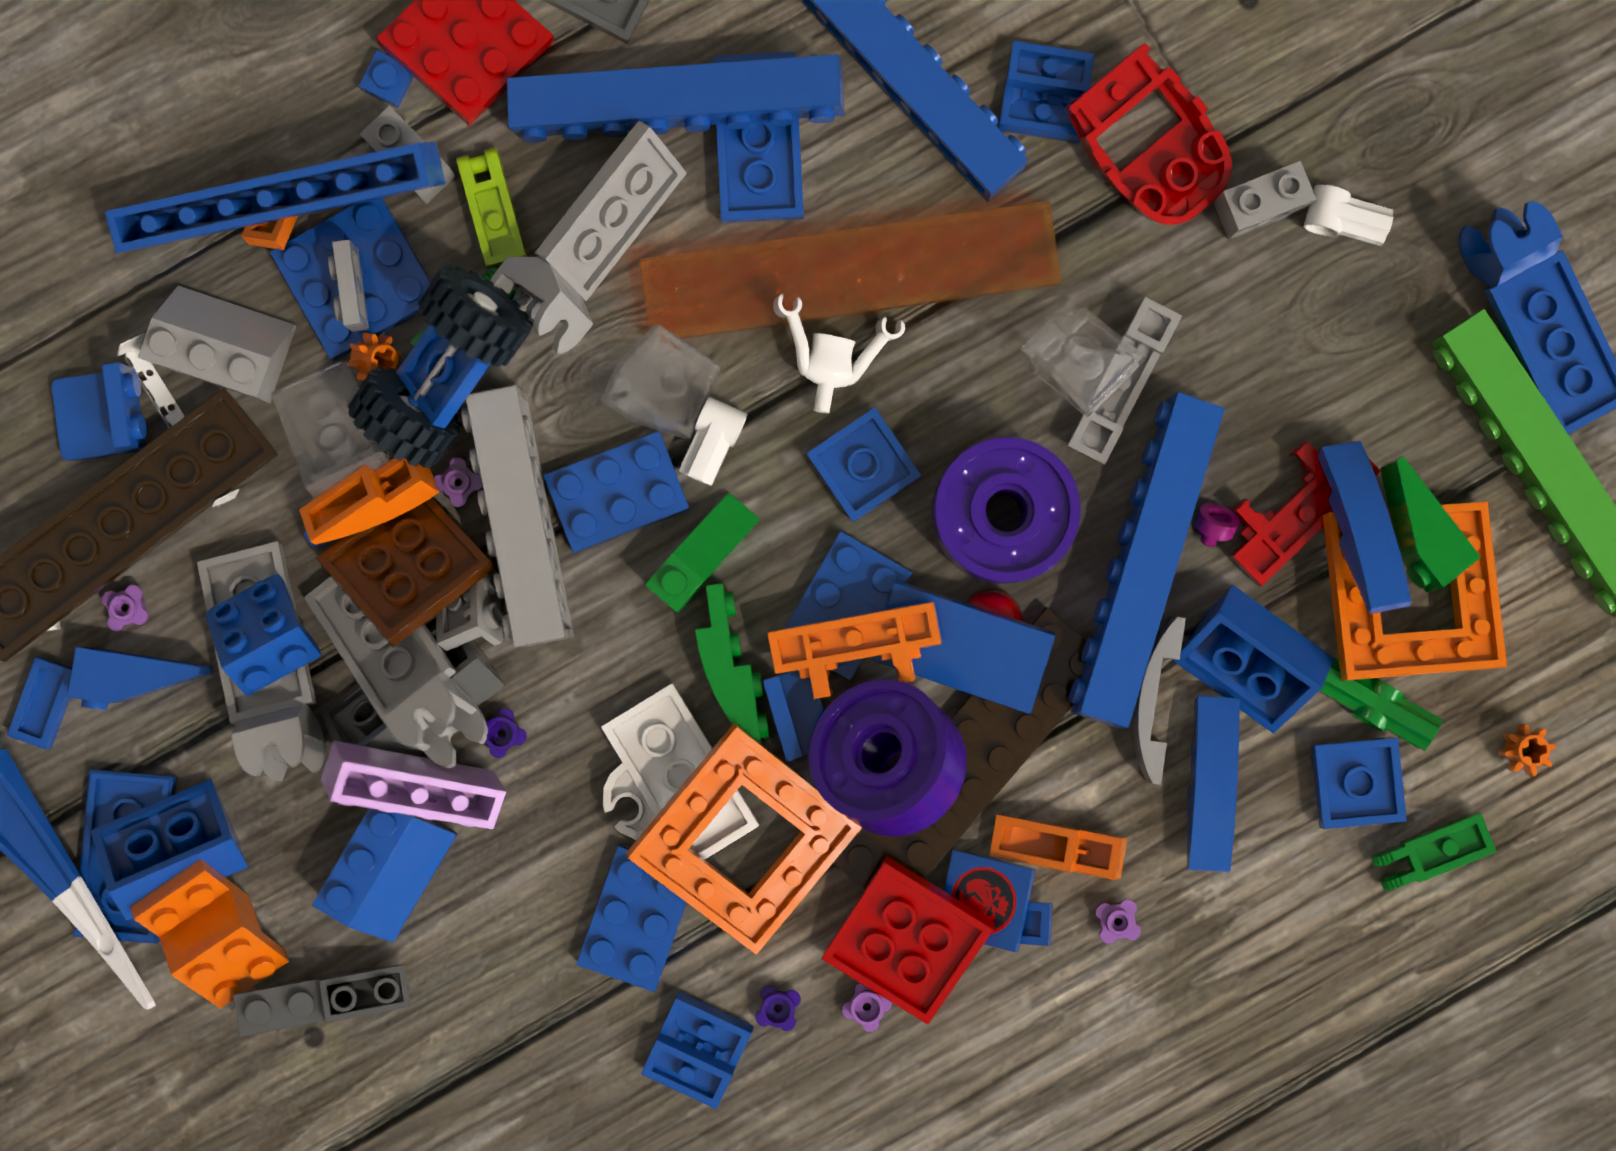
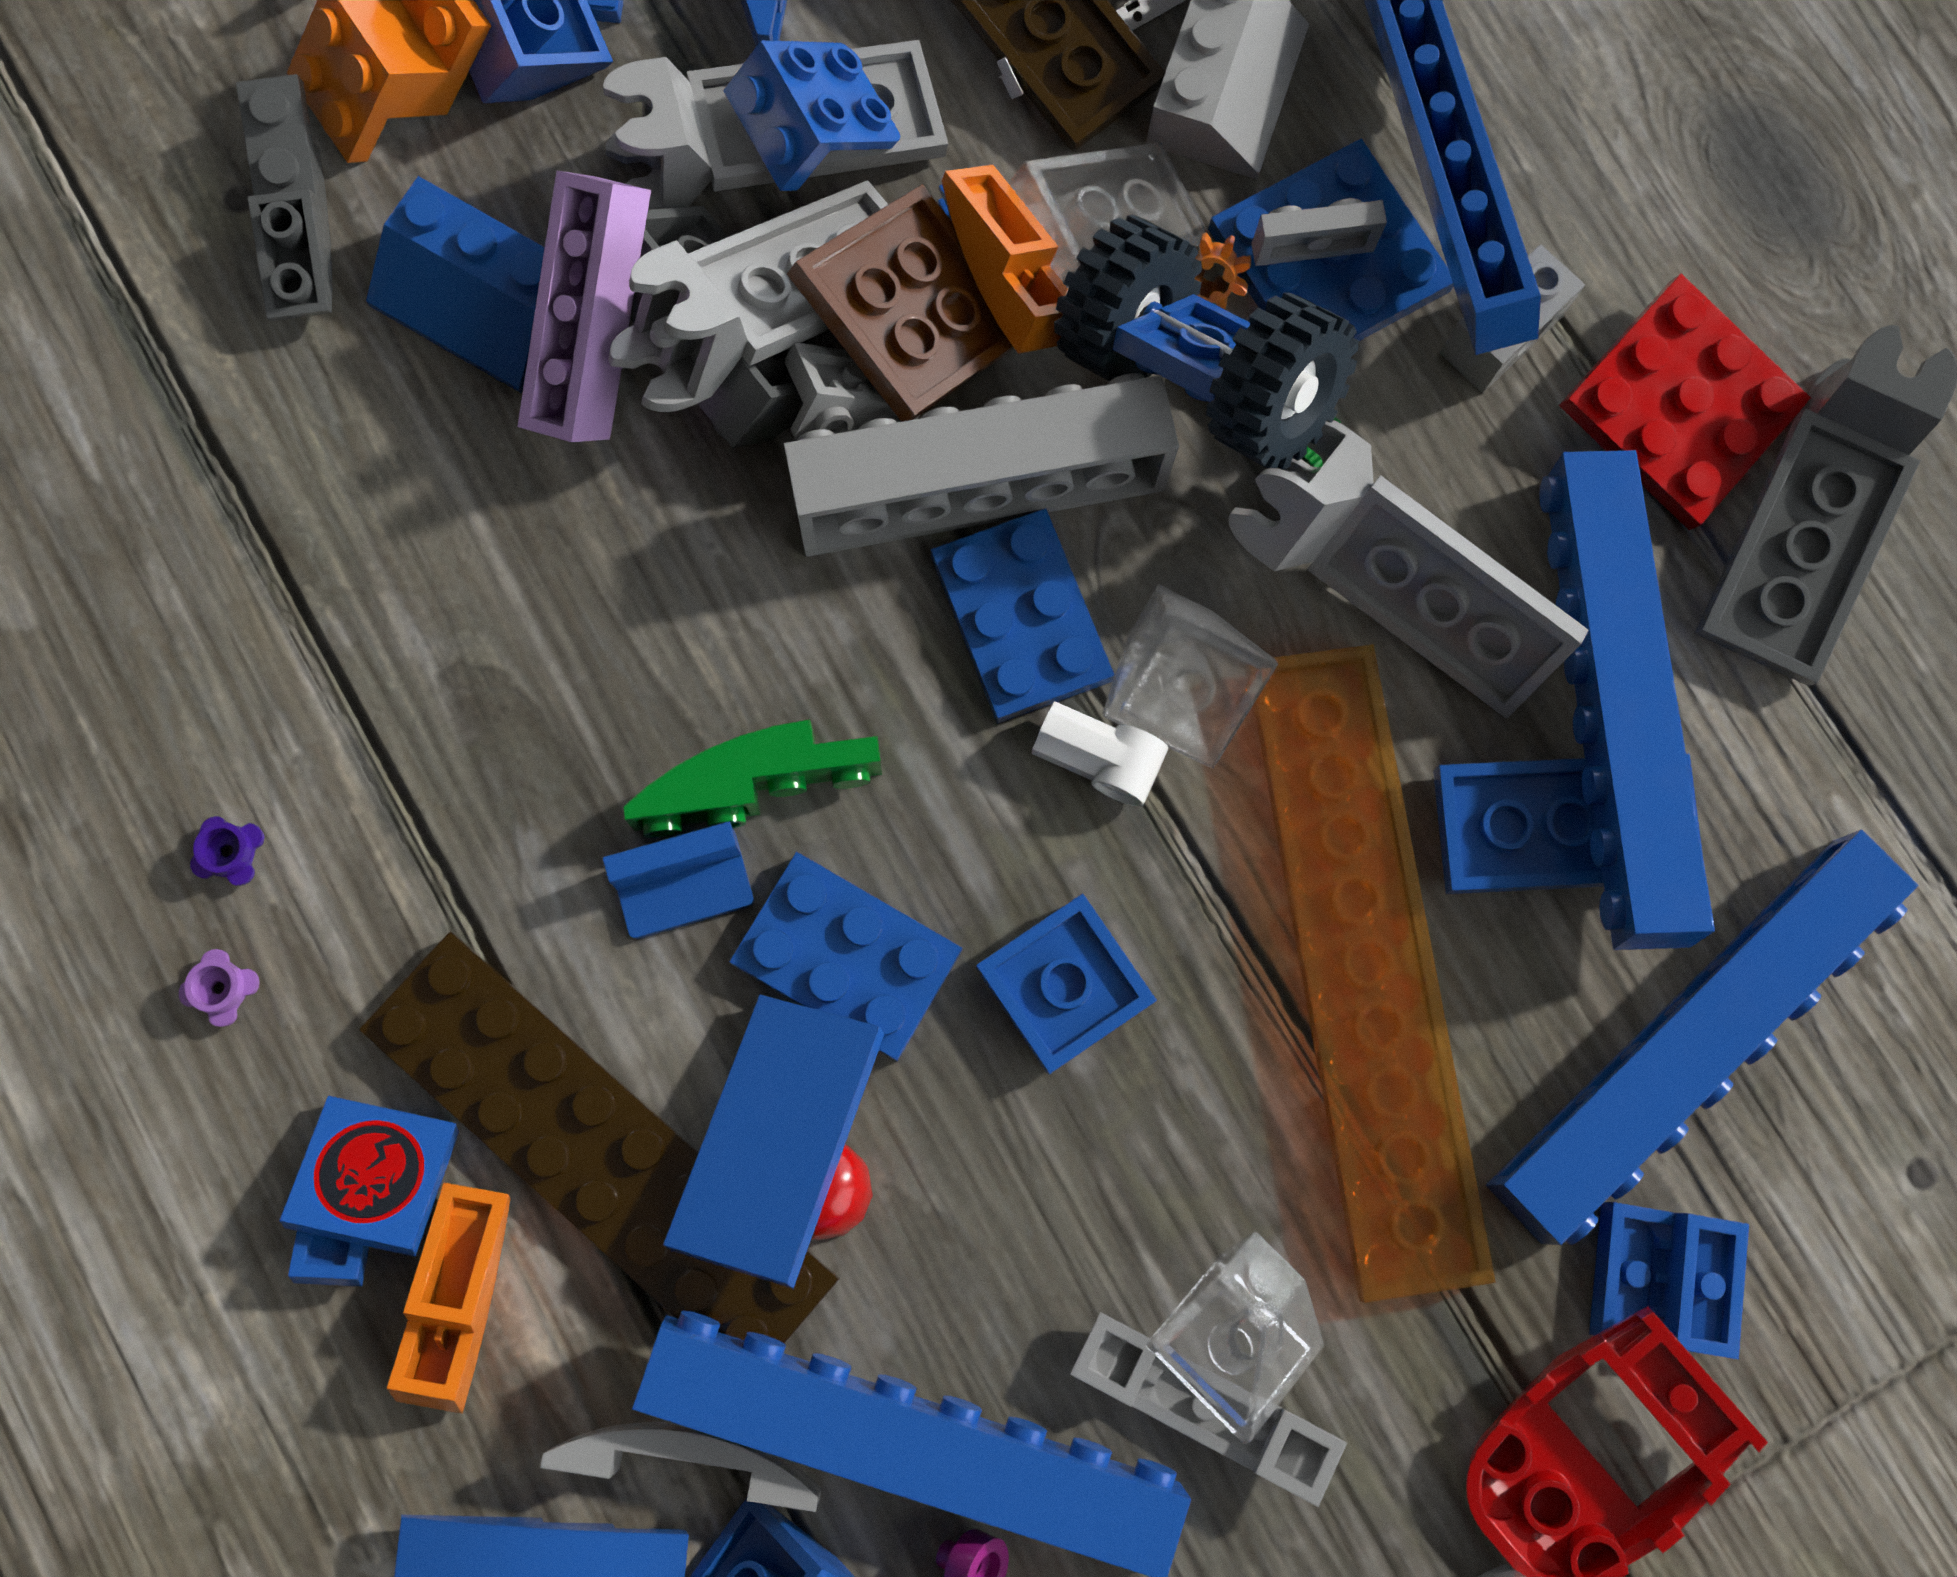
camera: 85 degrees right, 10 degrees down
orange plate [241,216,298,250] -> none
blue plate [358,50,414,108] -> none
medium lavender plate [434,457,483,507] -> none
lime plate [456,147,528,269] -> none
dark purple plate [485,708,527,758] -> none
blue plate [576,844,687,992] -> none
white plate [601,683,760,860] -> none
orange plate [626,723,862,955] -> none
blue slope [641,991,754,1109] -> none
green slope [645,493,760,613] -> none
orange hinge [768,601,942,699] -> none
white piece [773,293,905,414] -> none
dark purple piece [809,679,967,836] -> none
red plate [821,856,995,1024] -> none
dark purple piece [931,437,1080,584] -> none
medium lavender plate [1096,899,1141,944] -> none

